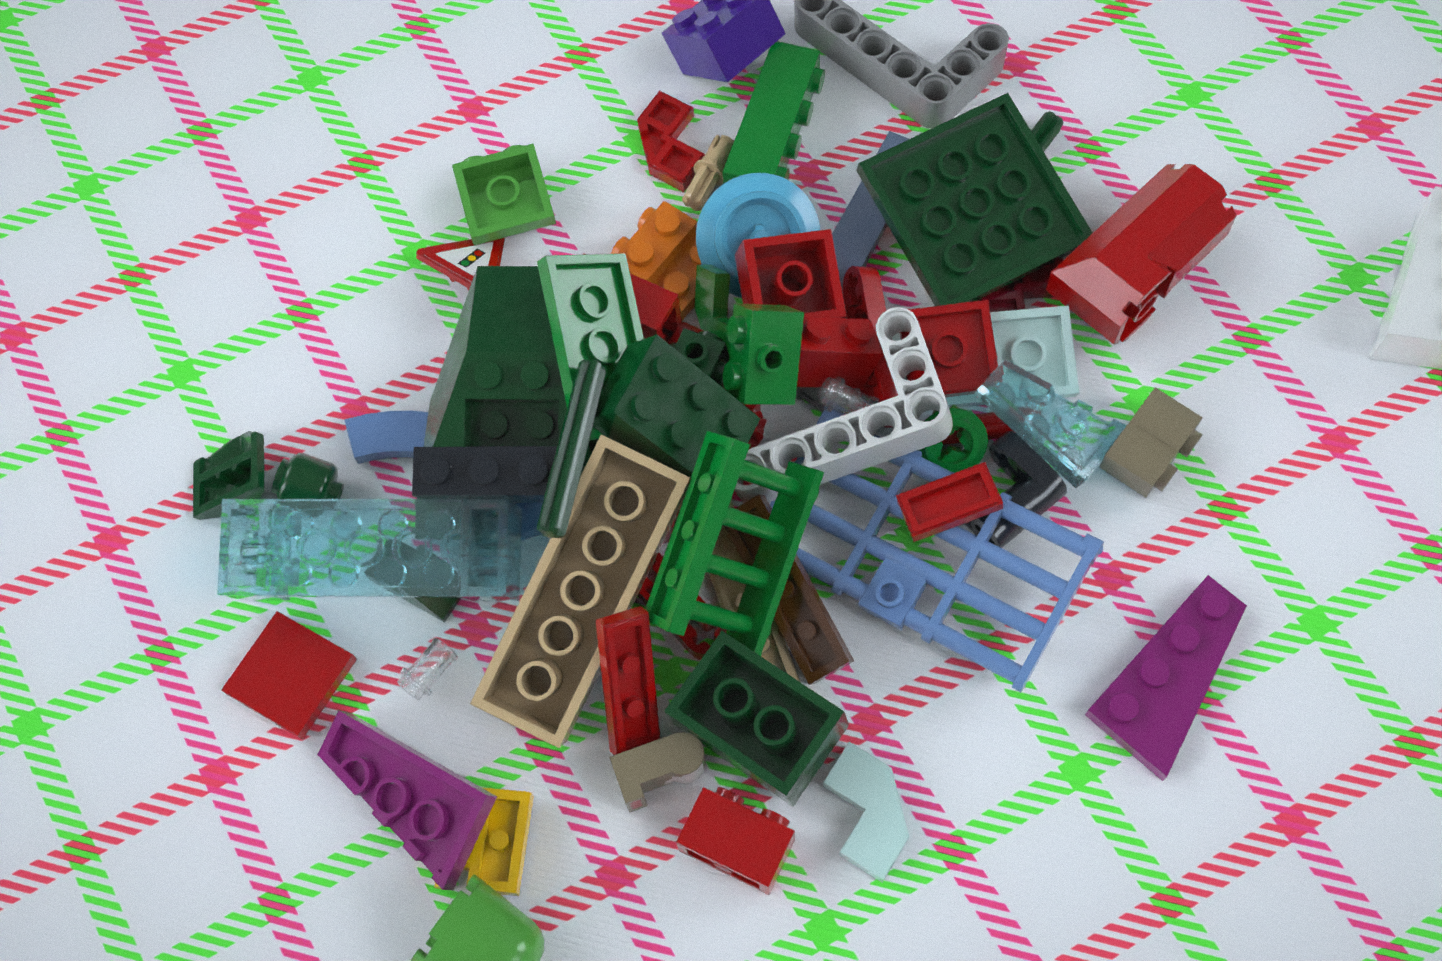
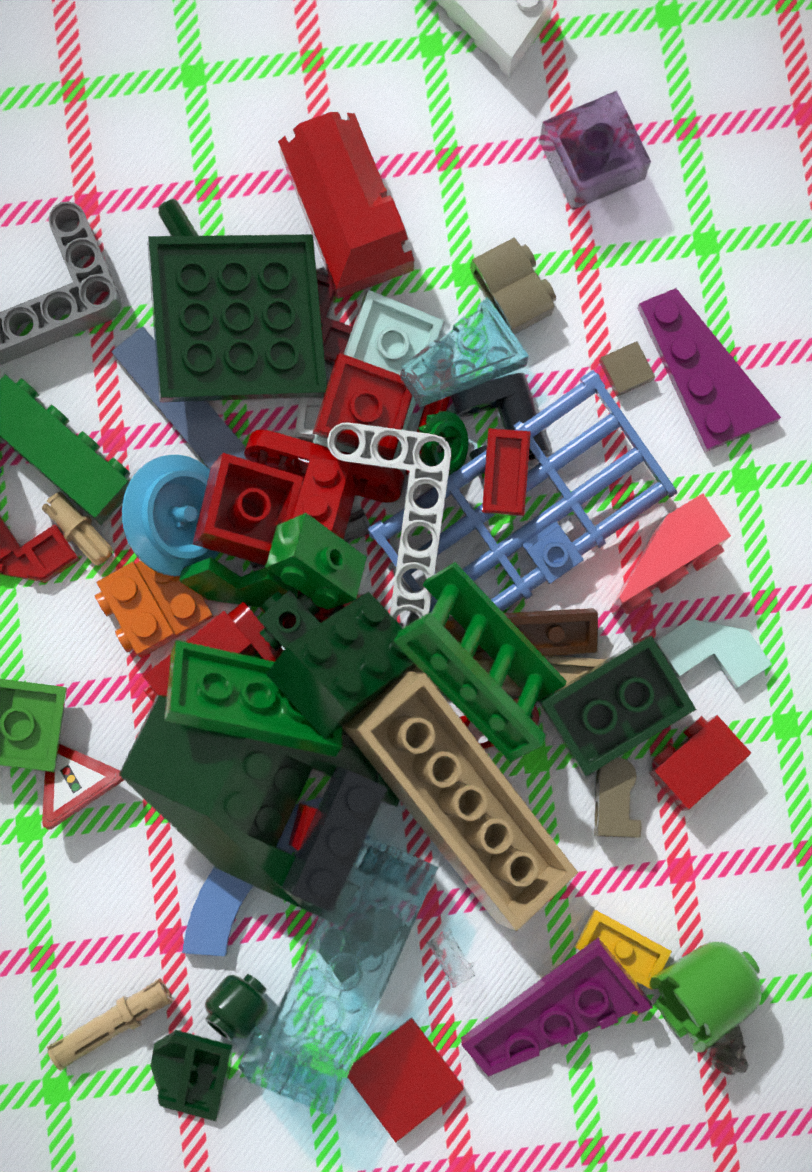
camera: 75 degrees left, 15 degrees up
dark green axle [537,359,606,538] -> none
red tile [595,606,661,755] -> none
clear pin [817,377,879,414] -> none
none -> tan pin [47,978,173,1071]
none -> clear purple brick [539,90,651,210]
none -> dark tan tile [599,341,655,397]
none -> coral slope [609,493,731,615]

